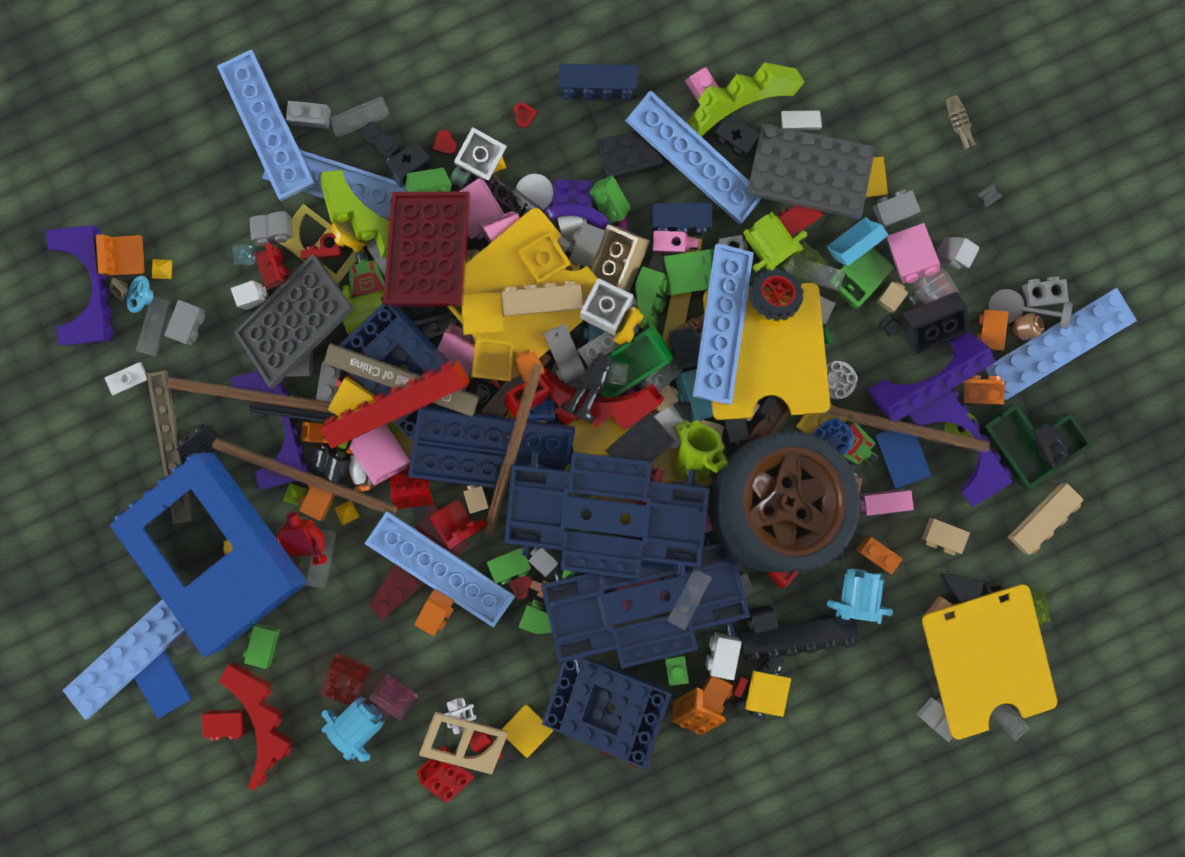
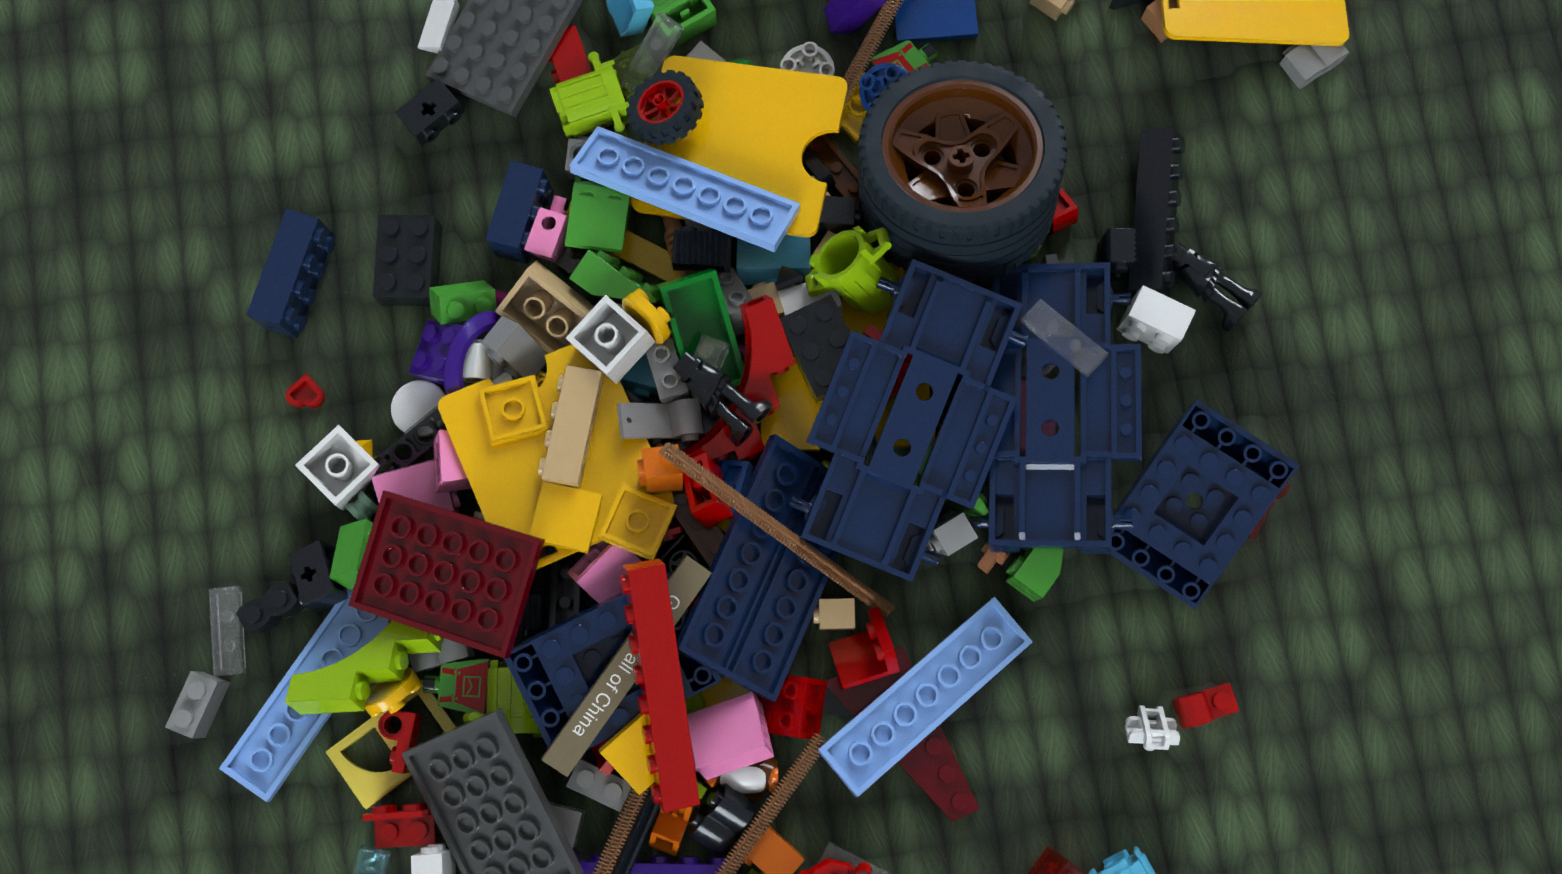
camera: 75 degrees left, 10 degrees down
light blue plate [217,49,316,201] -> none
light grey brick [250,211,293,246] -> none
yellow slope [334,500,360,525] -> none
clear pink plate [369,674,418,721] -> none
orange brick [414,589,454,636] -> none
red bracket [416,746,474,803] -> none
tan window [419,712,508,774] -> none
red tile [433,130,457,155] -> none
bright green brick [487,546,532,585] -> none
yellow tile [501,703,554,758] -> none
red tile [508,575,532,599] -> none
light blue plate [625,90,761,225] -> none
bright green torso [665,654,689,686] -> none
orange bracket [672,688,726,735] -> none
bright pink torso [685,67,718,105] -> none
lime arch [687,62,805,137] -> none
orange brick [702,674,734,715] -> none
red tile [733,674,748,697] -> none
yellow tile [745,671,791,717] -> none
medium azure container [827,569,893,624] -> none
orange brick [856,535,903,575] -> none
bright pink brick [859,489,914,516] -> none

